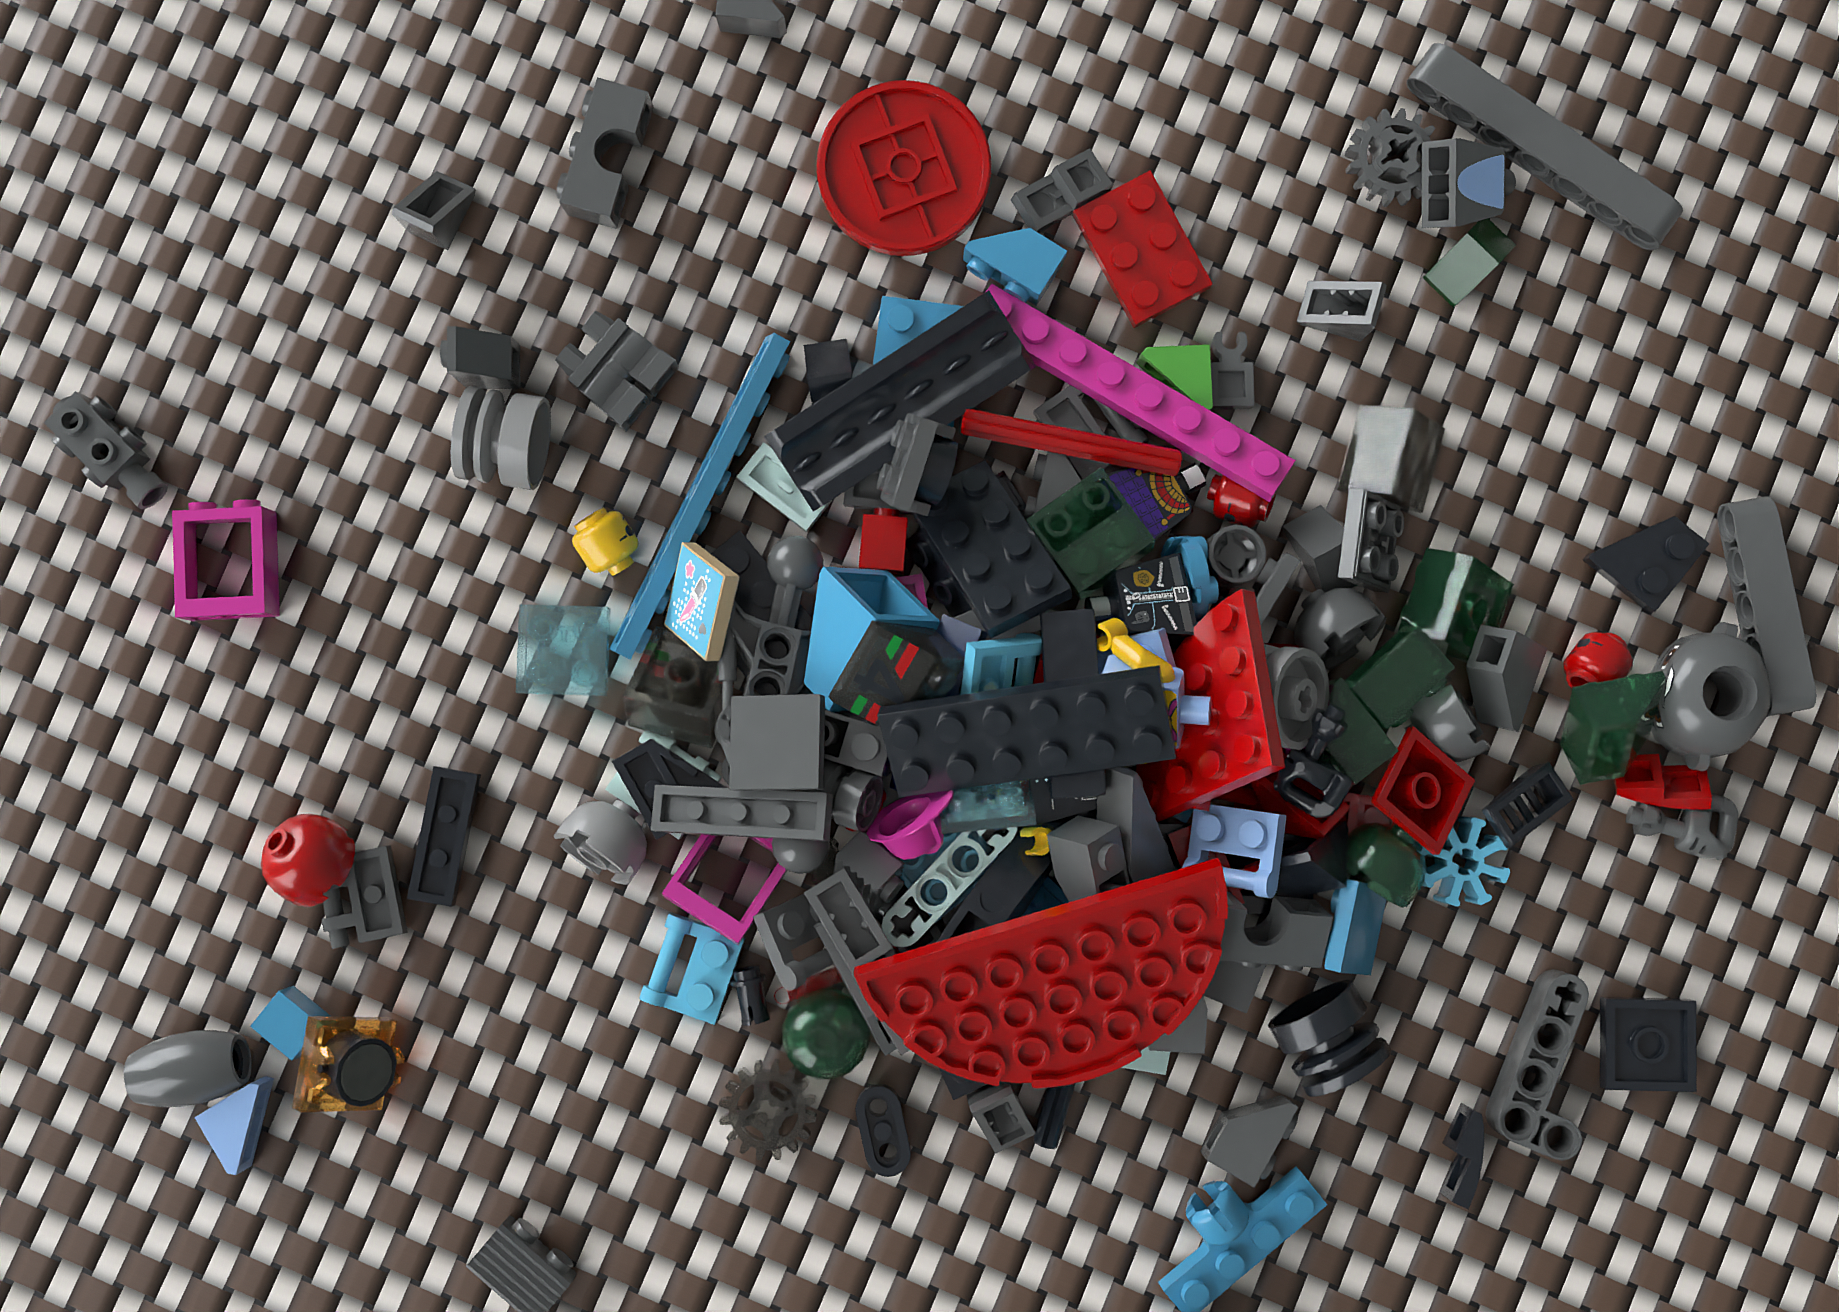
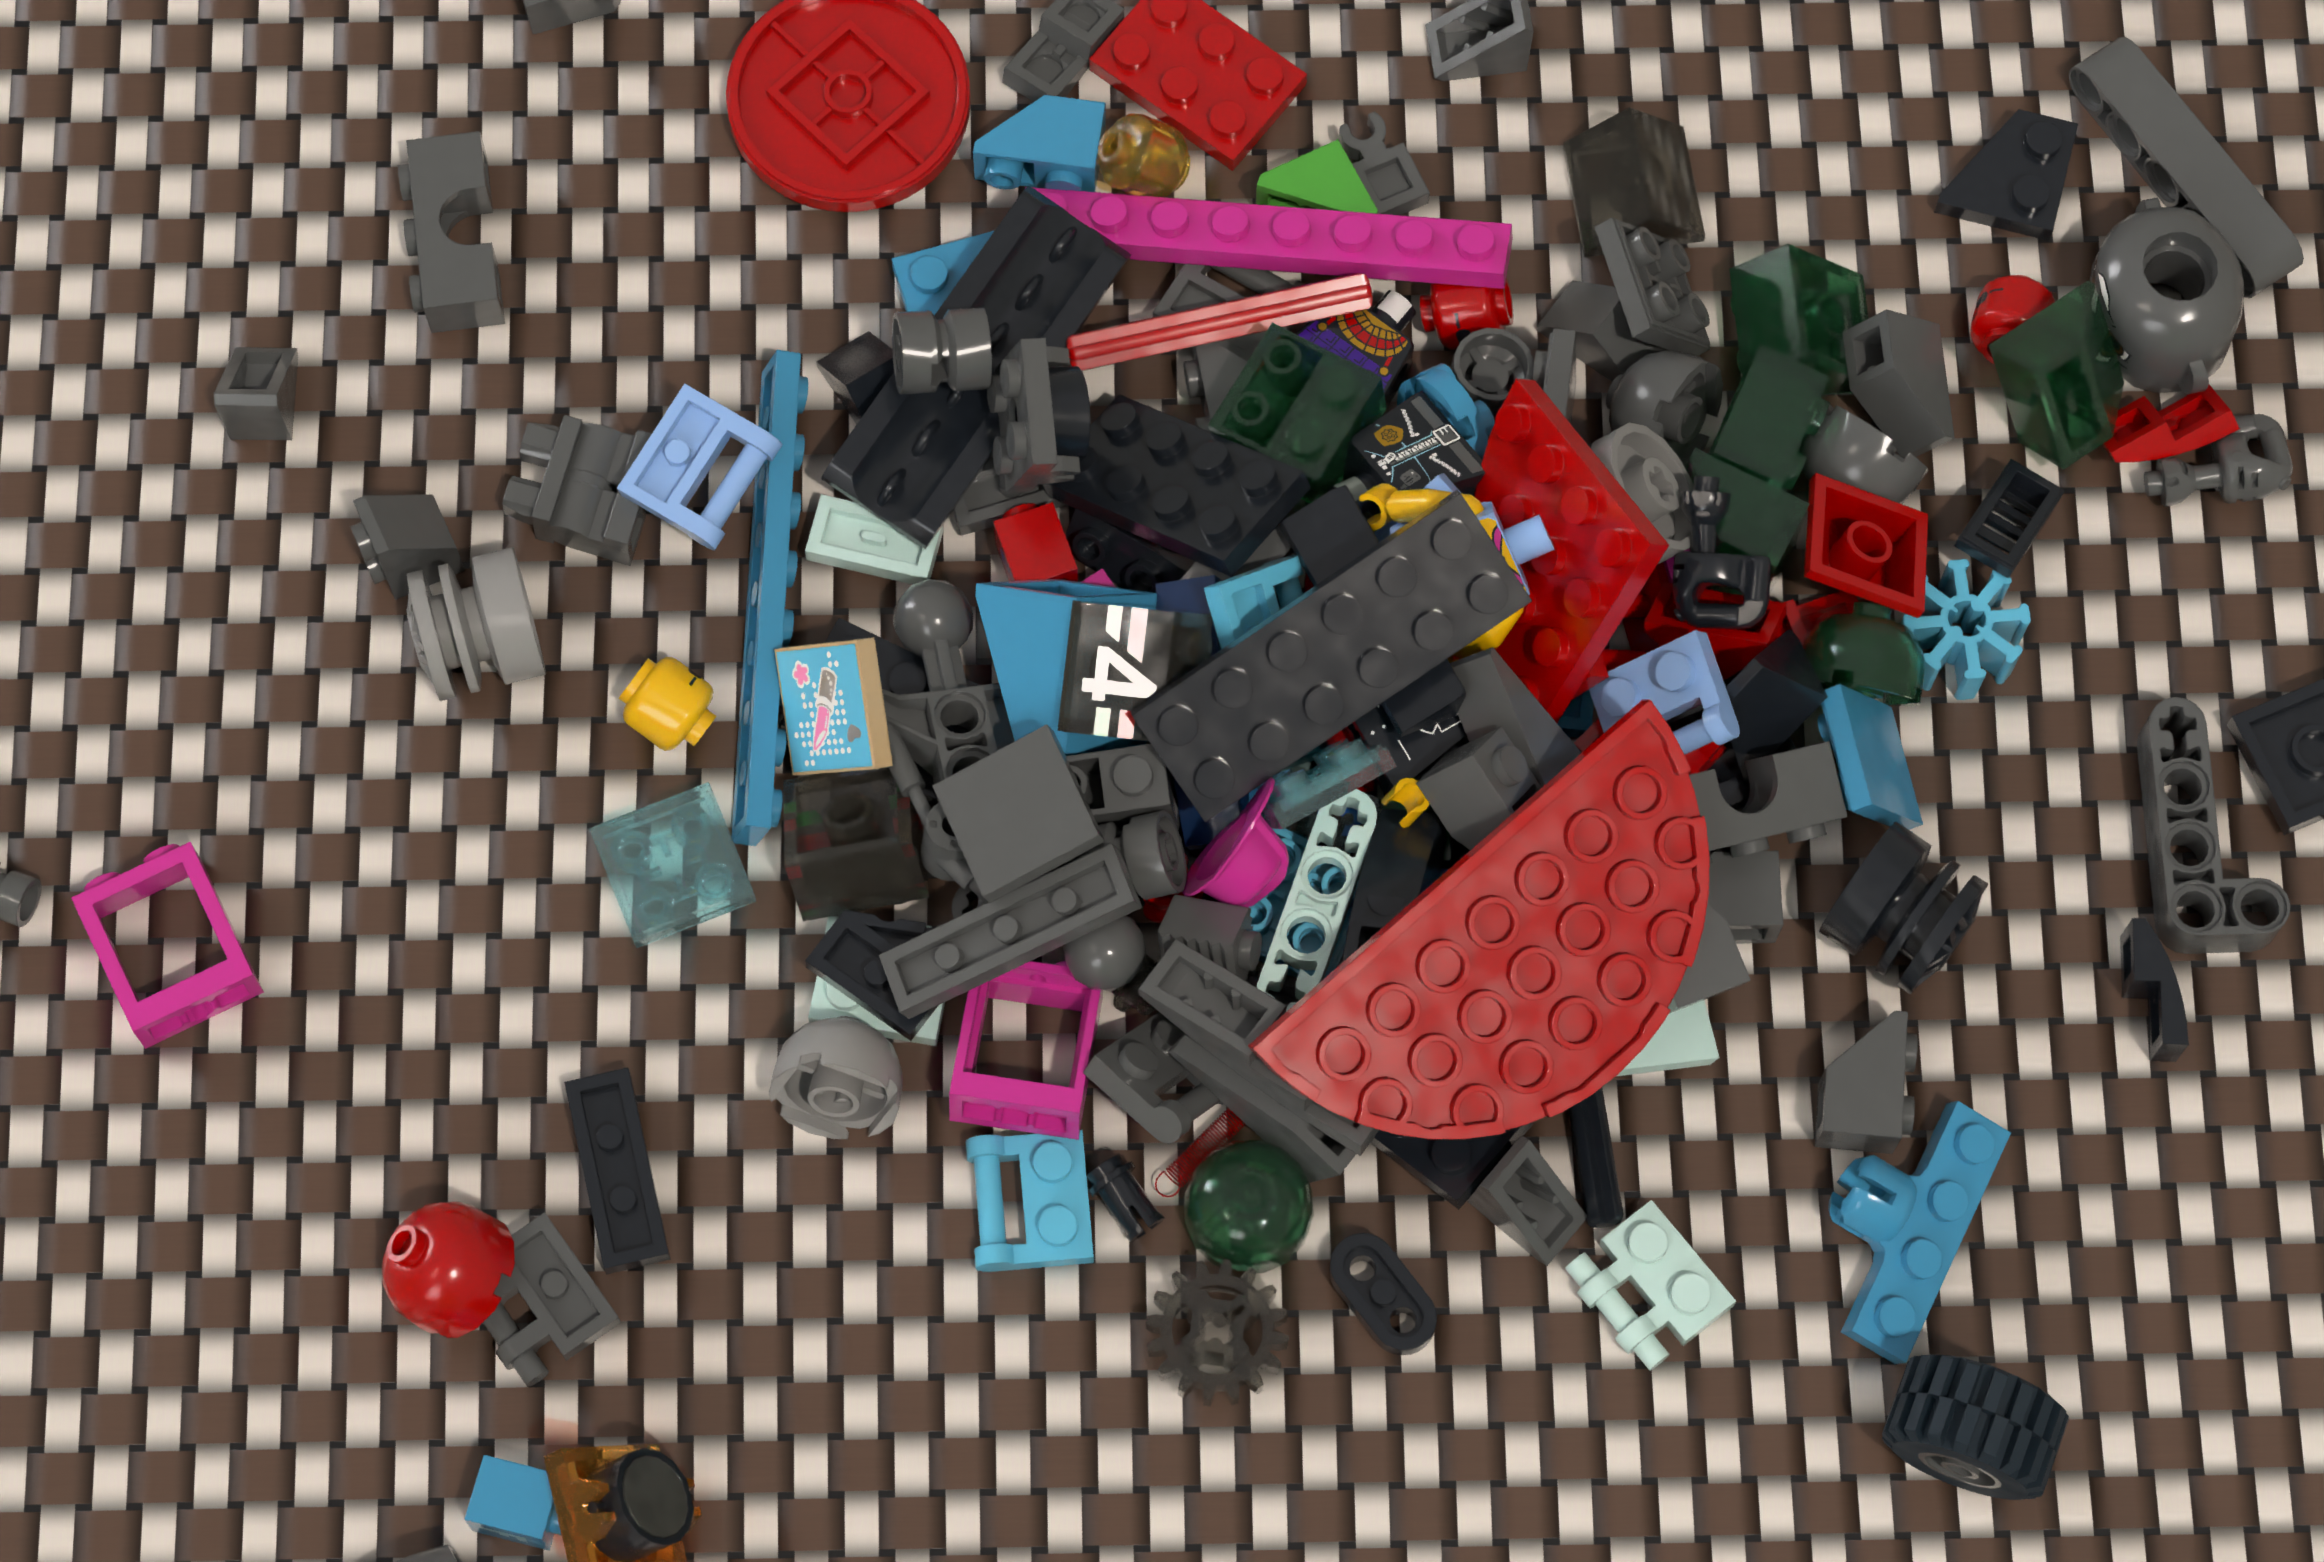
camera: 25 degrees left, 15 degrees down
none -> light blue plate [617,383,783,551]
none -> dark grey wheel [892,307,992,394]
none -> clear yellow head [1098,113,1190,198]
none -> light aqua plate [1565,1200,1736,1371]

